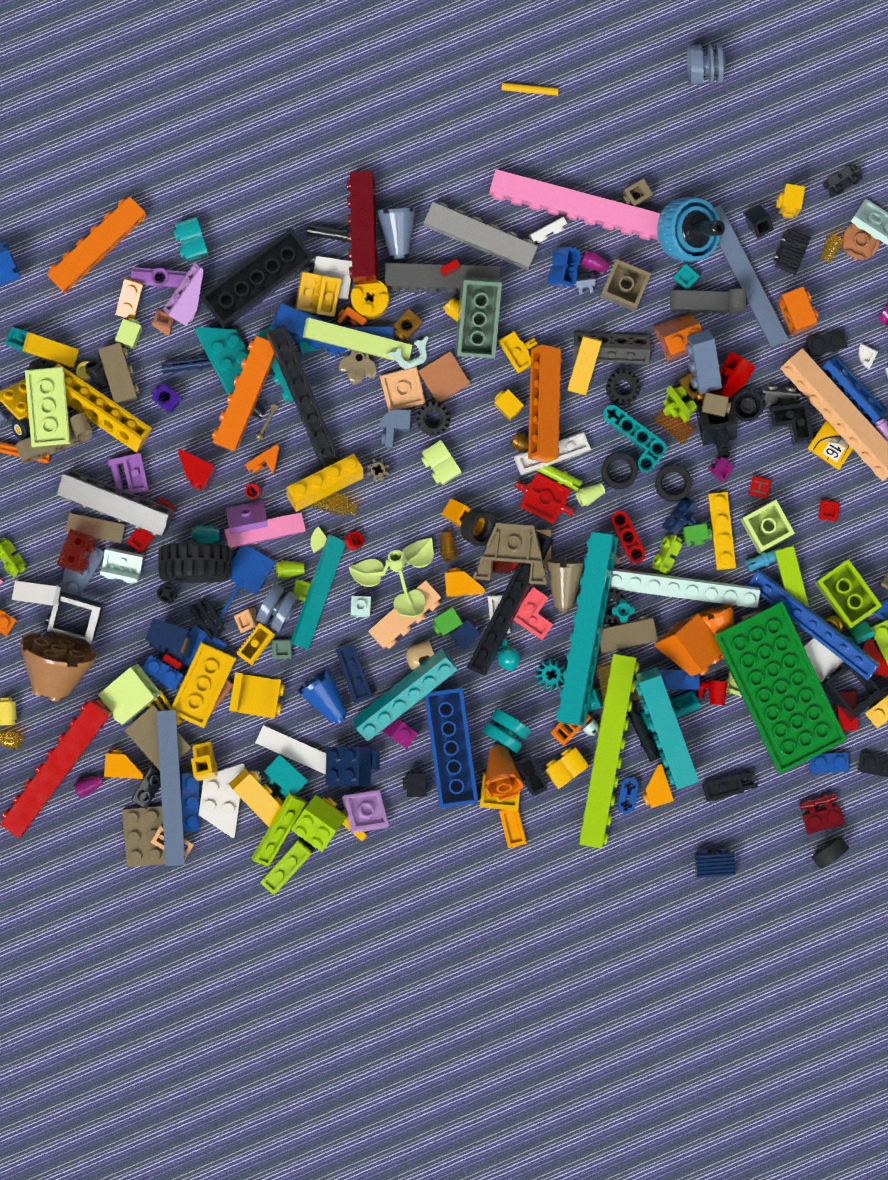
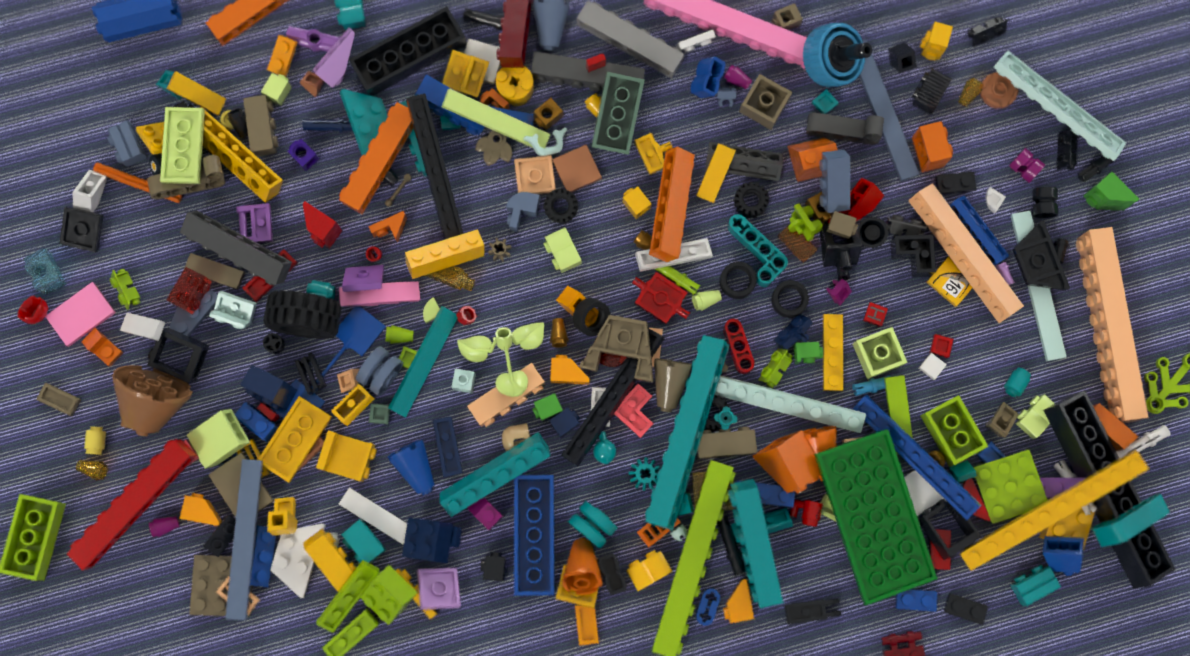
camera: 10 degrees right, 5 degrees down
none -> white tile [919,353,947,380]

